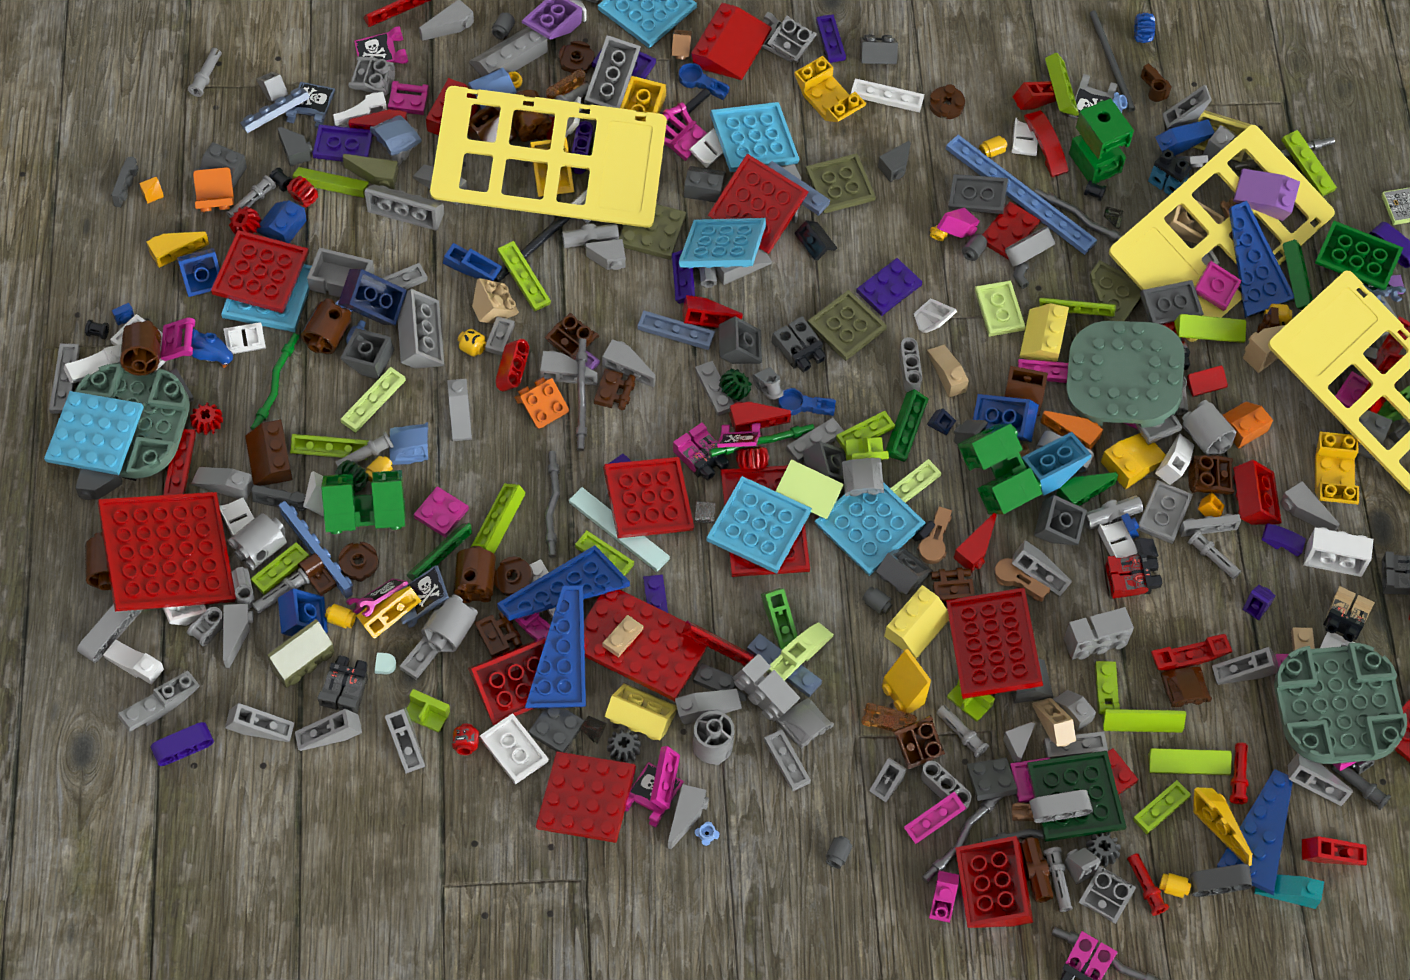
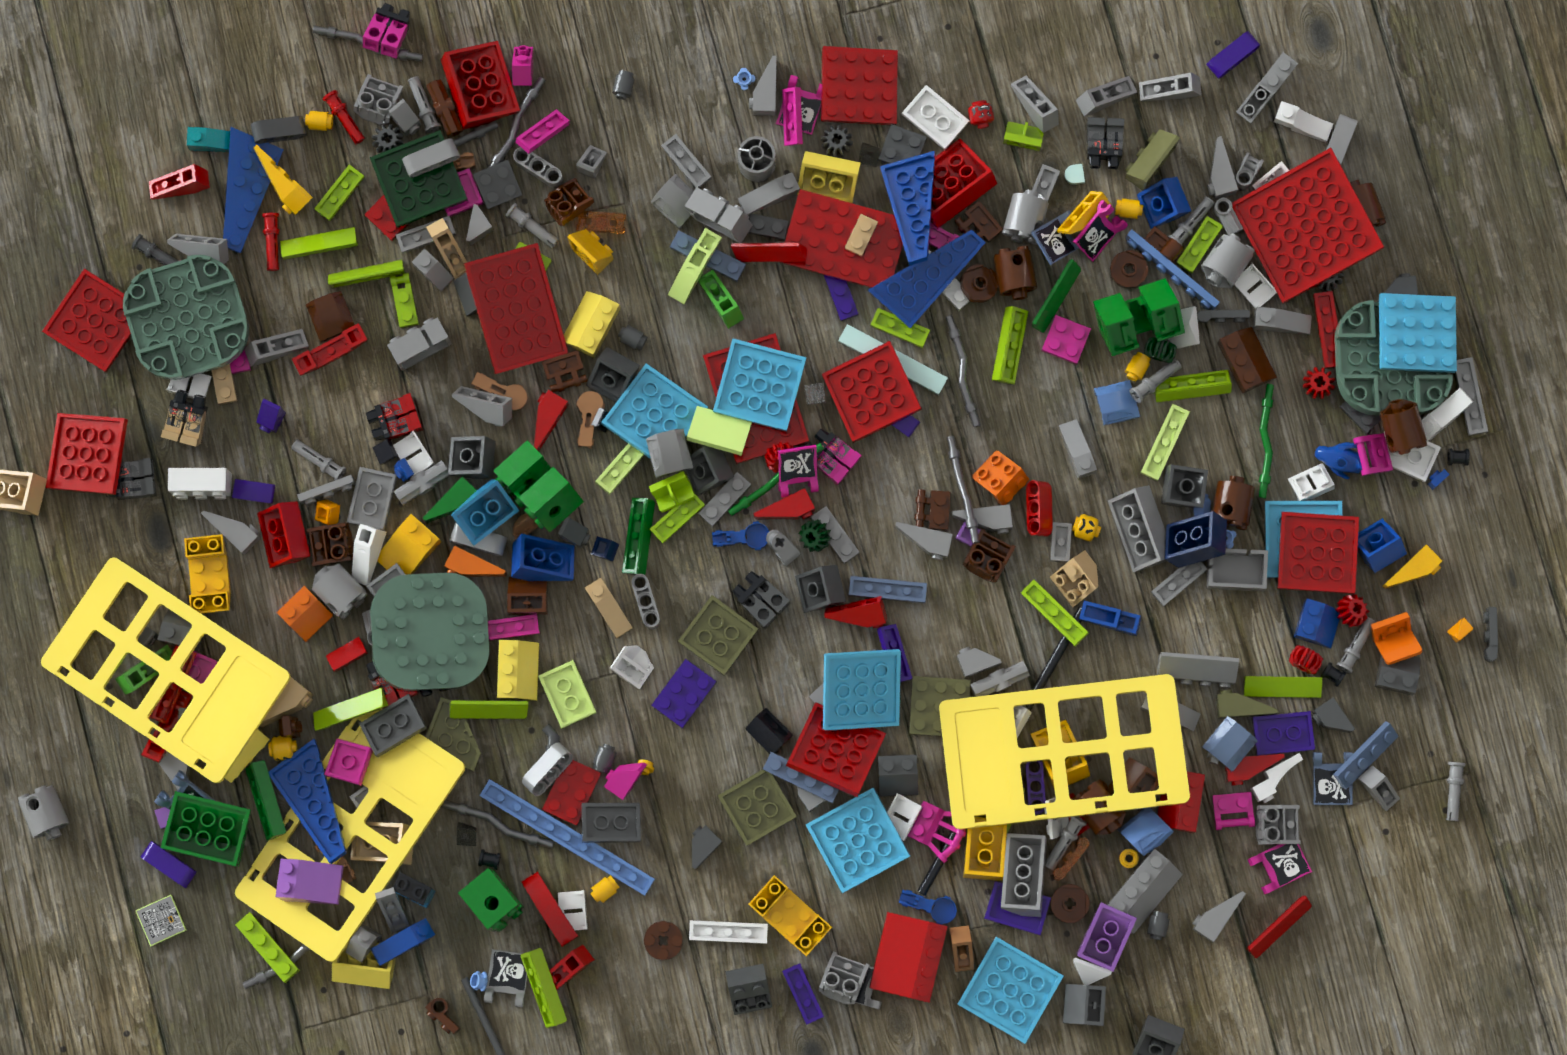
camera: 175 degrees right, 20 degrees up
light grey slope [1162,85,1212,129] -> none

